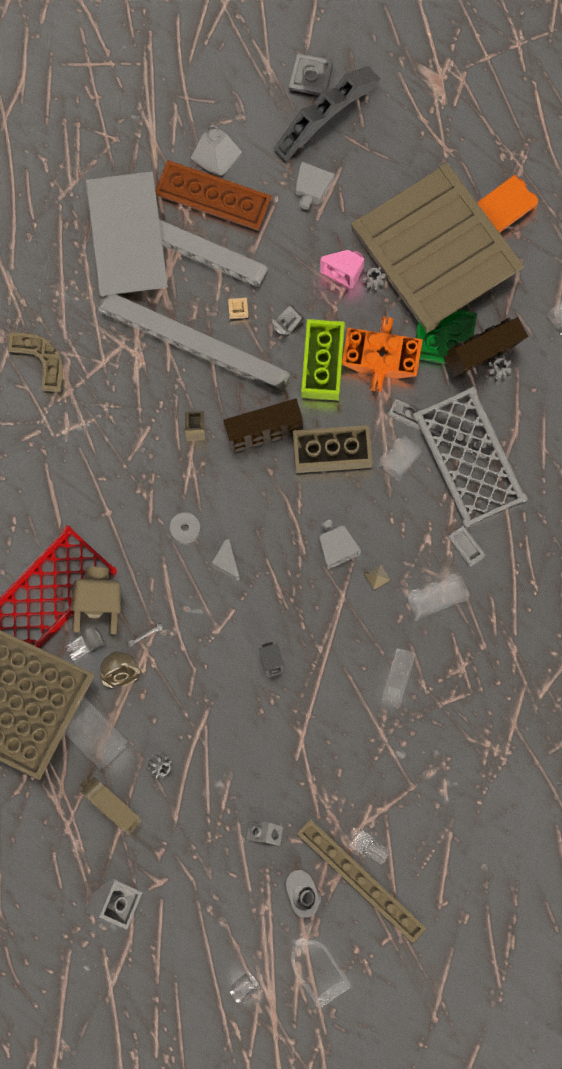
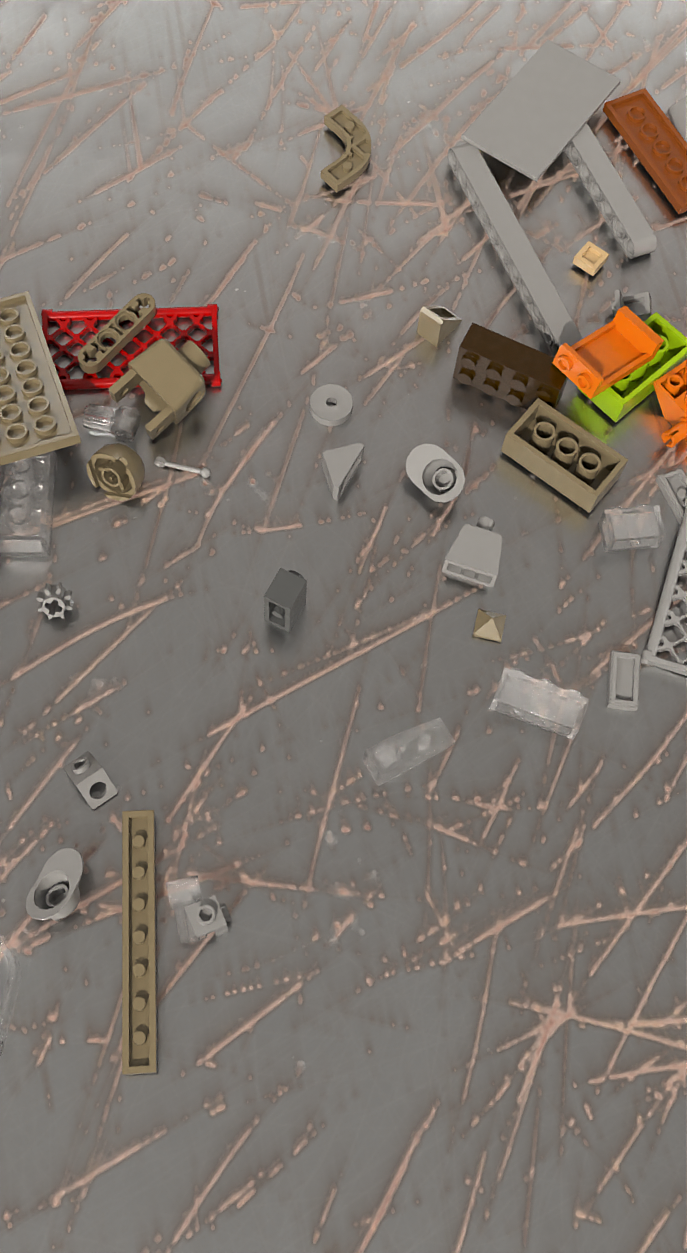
camera: 35 degrees right, 10 degrees down
none -> dark tan beam [78,293,156,374]
none -> light grey bracket [186,895,232,937]
none -> light grey piece [406,443,465,503]
none -> orange panel [552,305,664,399]

